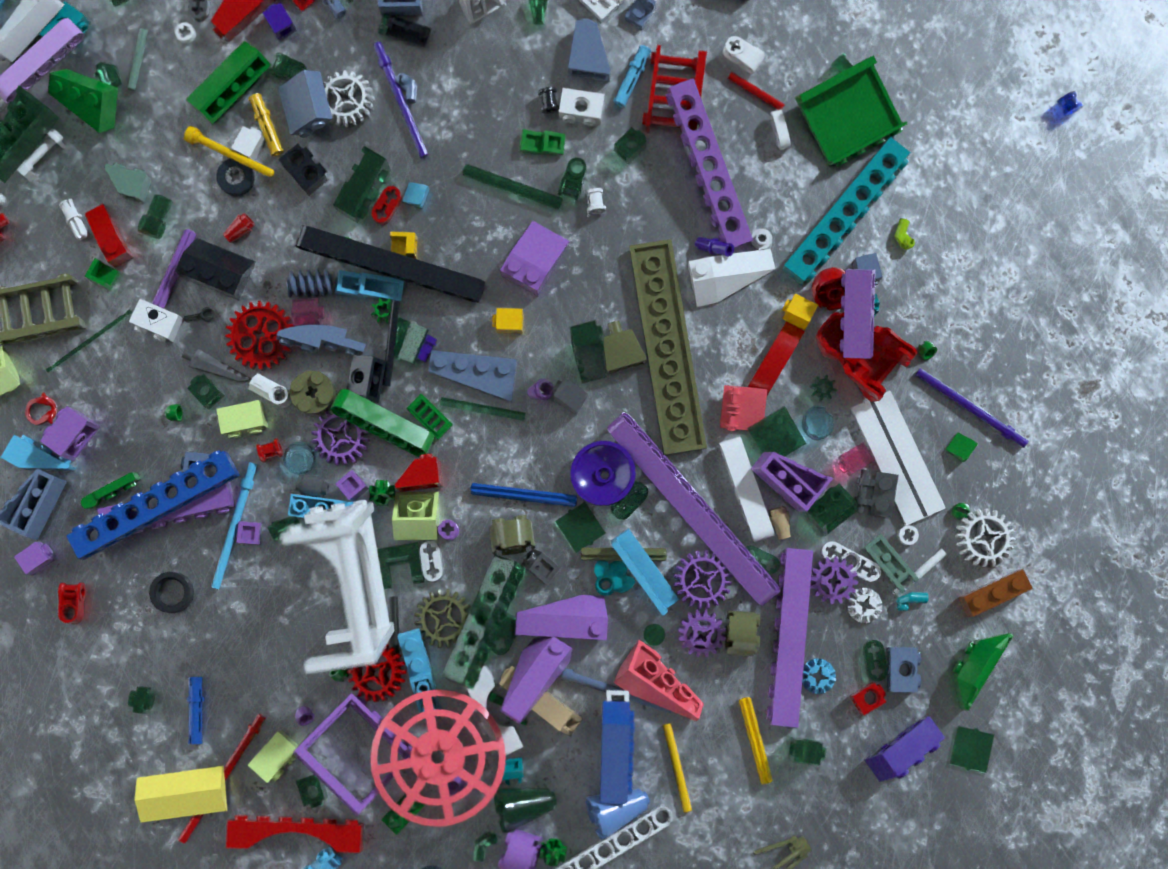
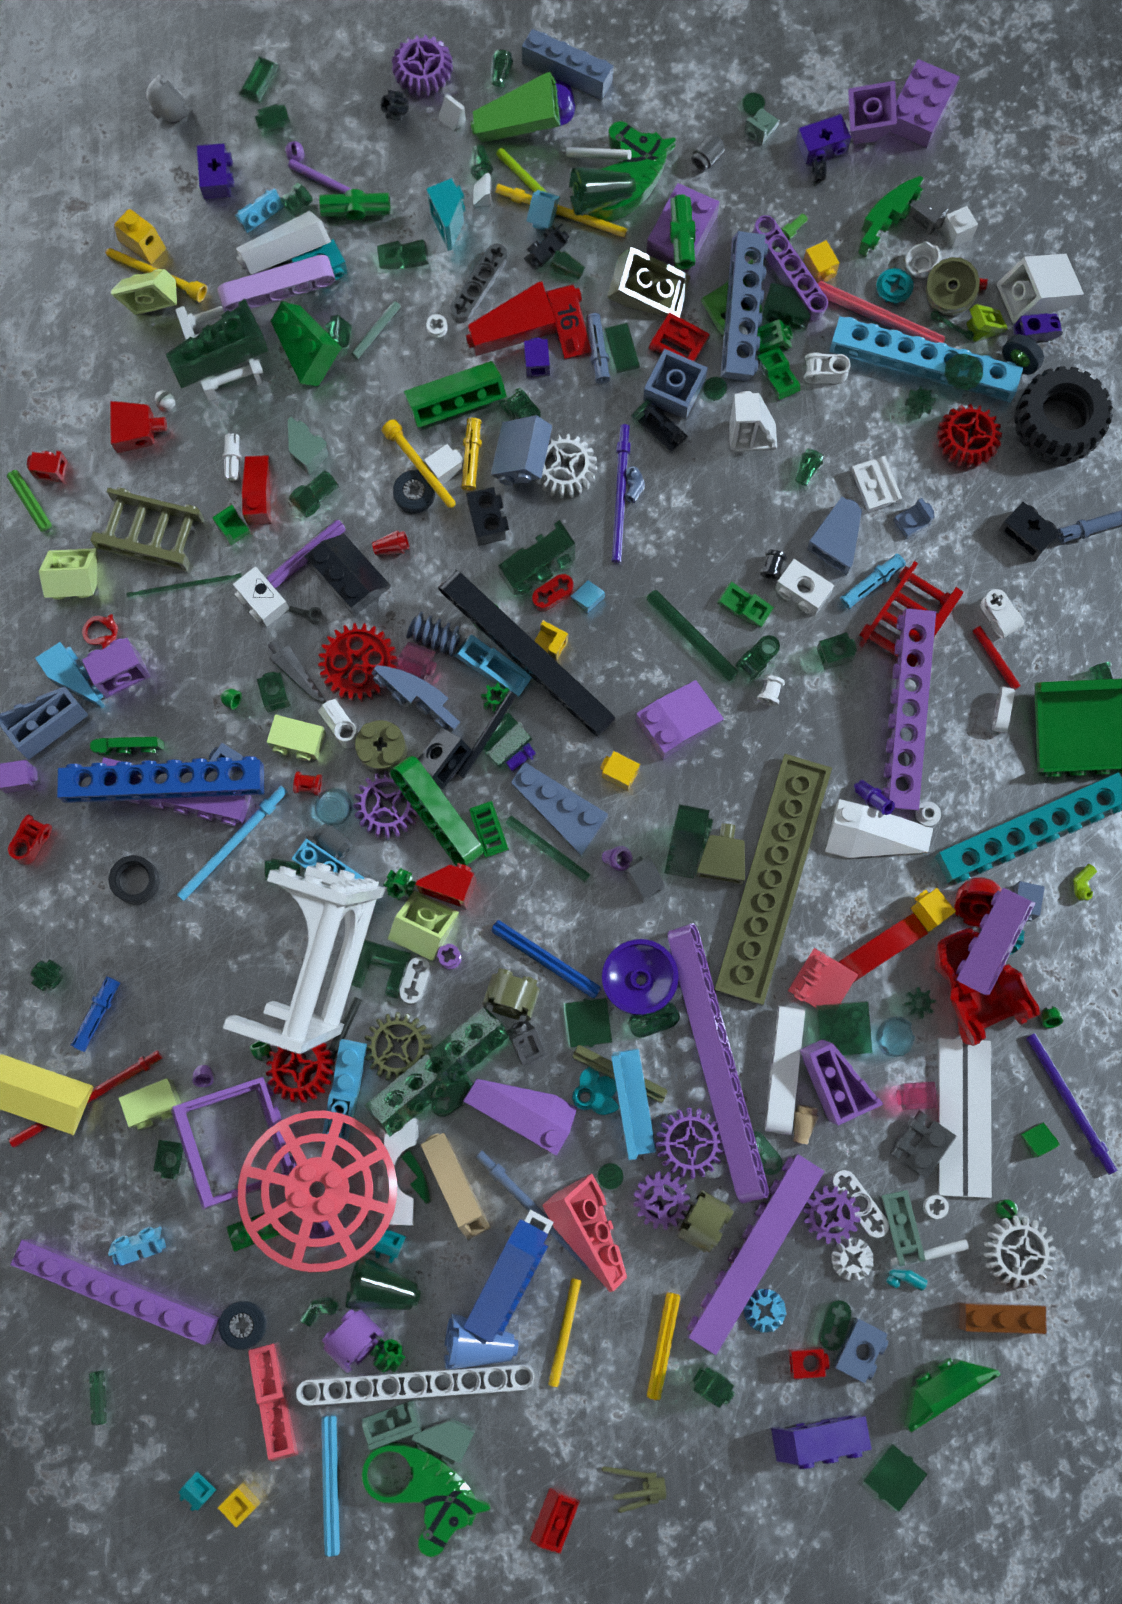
camera: 25 degrees right, 5 degrees down
red arch [226,815,364,853] -> none
medium lavender plate [236,521,262,545] -> none
medium lavender brick [335,470,369,502] -> none
medium lavender wedge [501,637,572,724] -> none
clear green brick [806,483,859,536] -> none

